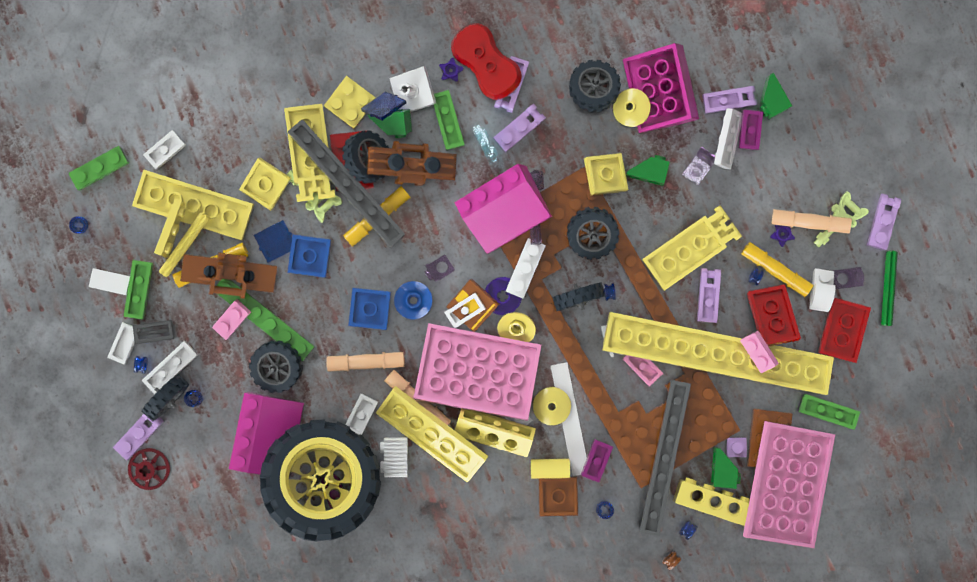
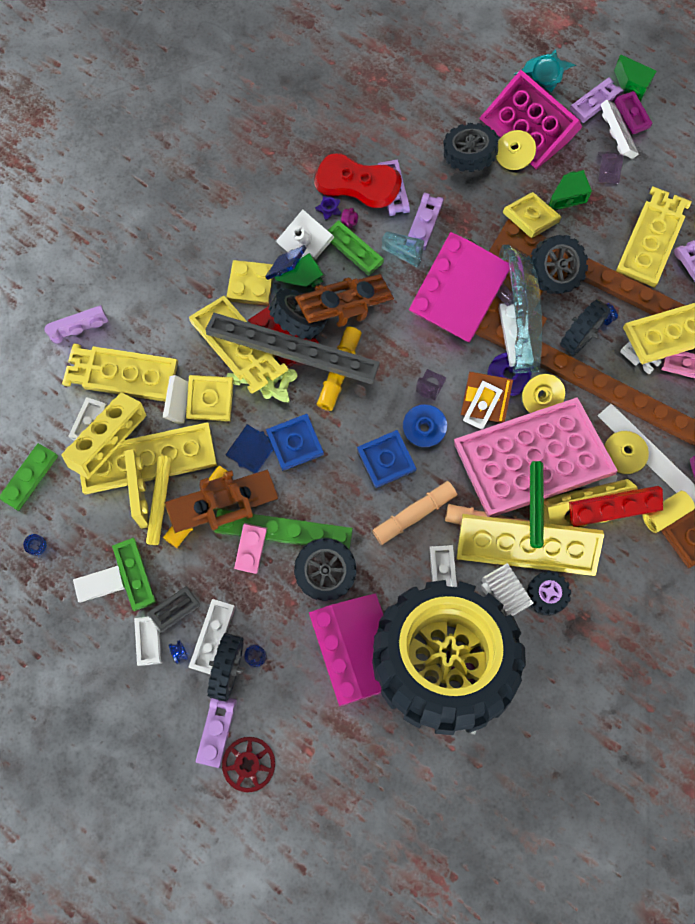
camera: 25 degrees left, 15 degrees down
none -> lavender plate [44,305,109,344]
none -> light yellow brick [61,392,147,479]
none -> light yellow hinge [62,344,178,402]
none -> white tile [163,375,188,424]
none -> magenta plate [341,208,358,229]
none -> clear light blue windscreen [499,245,542,373]
none -> teal hair [513,49,577,93]
none -> black wheel [526,571,572,615]
none -> green axle [530,461,544,548]
none -> red plate [569,486,663,527]

